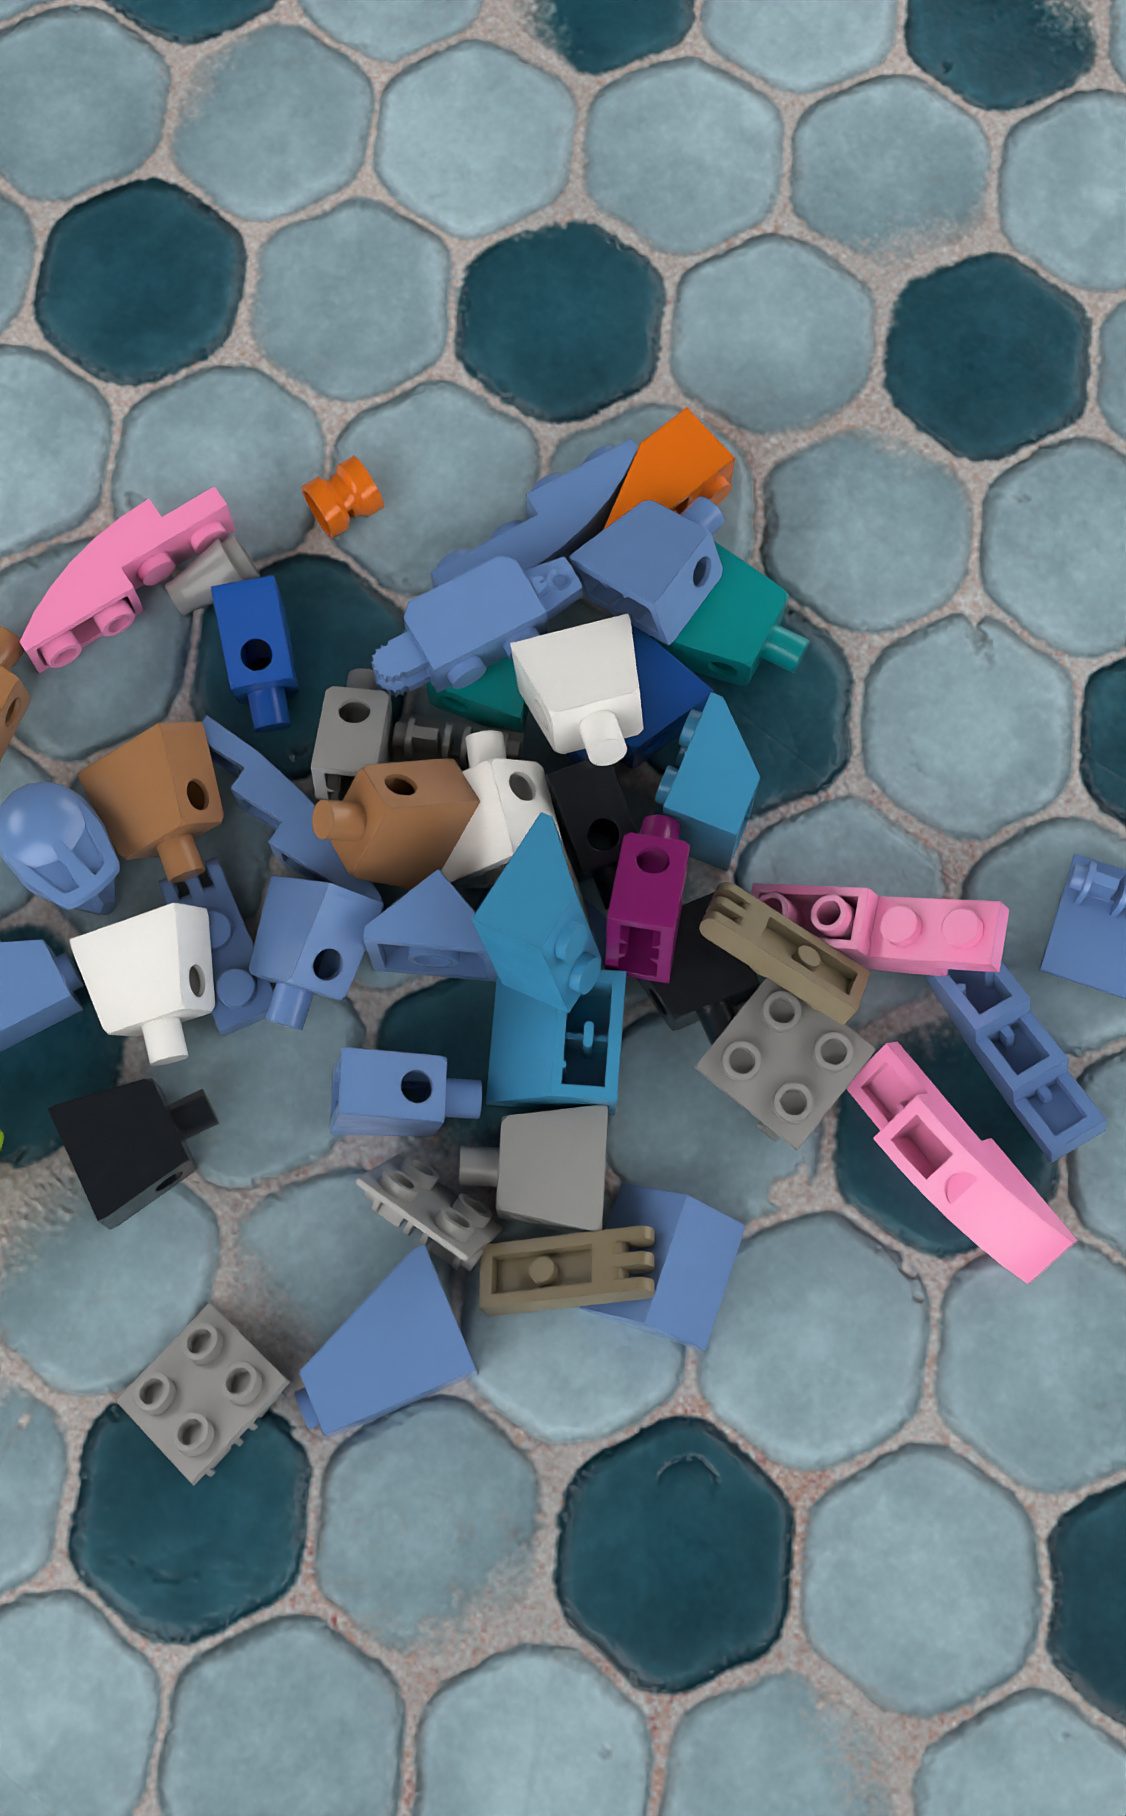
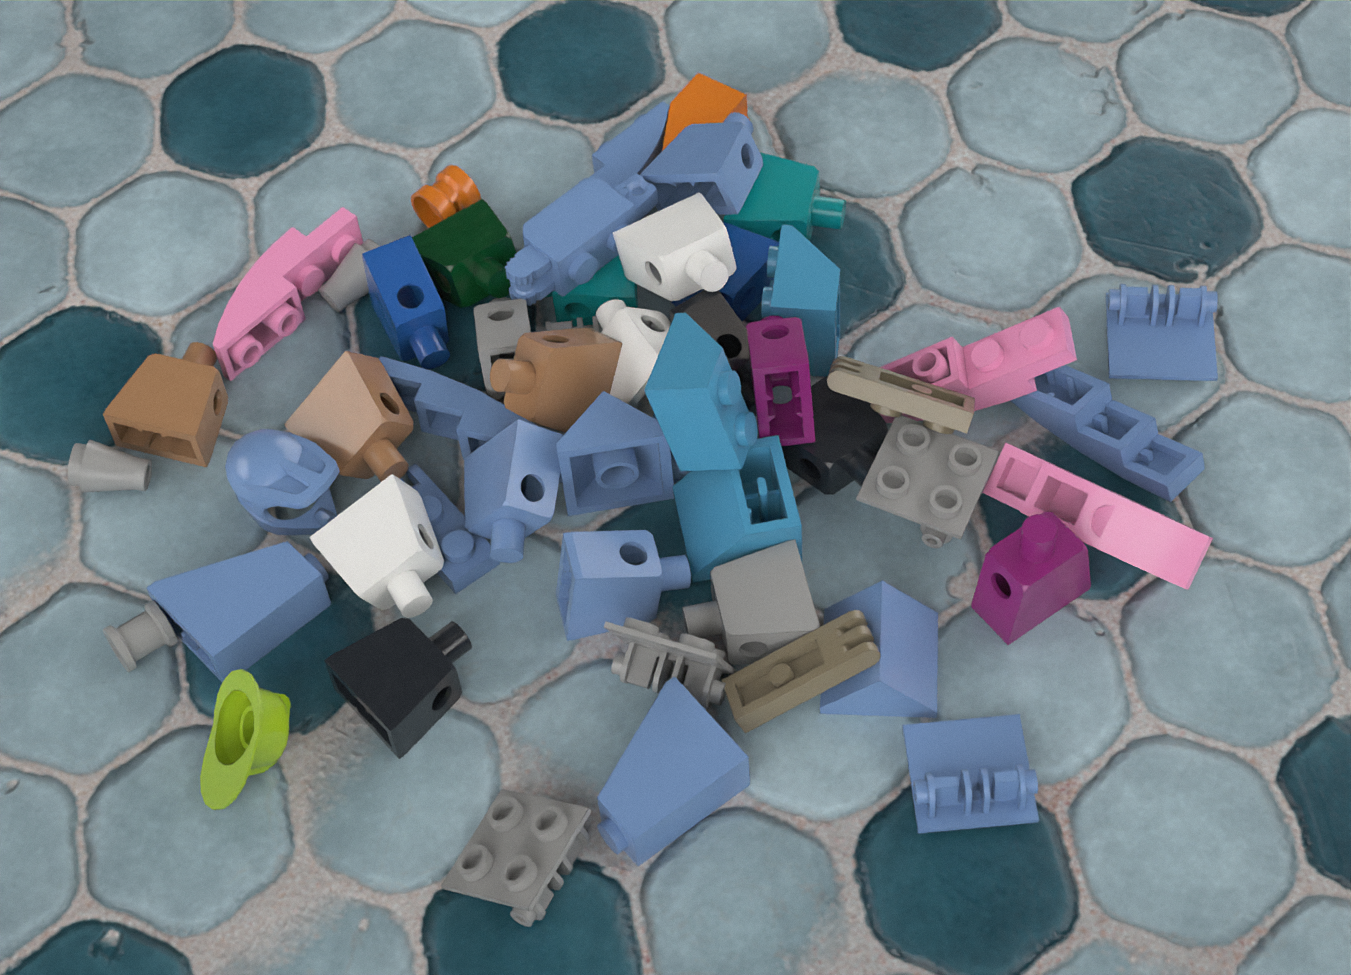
camera: 10 degrees left, 20 degrees down
none -> dark green torso [412,199,517,308]
none -> medium blue hinge [902,714,1039,833]
none -> magenta torso [971,511,1091,645]

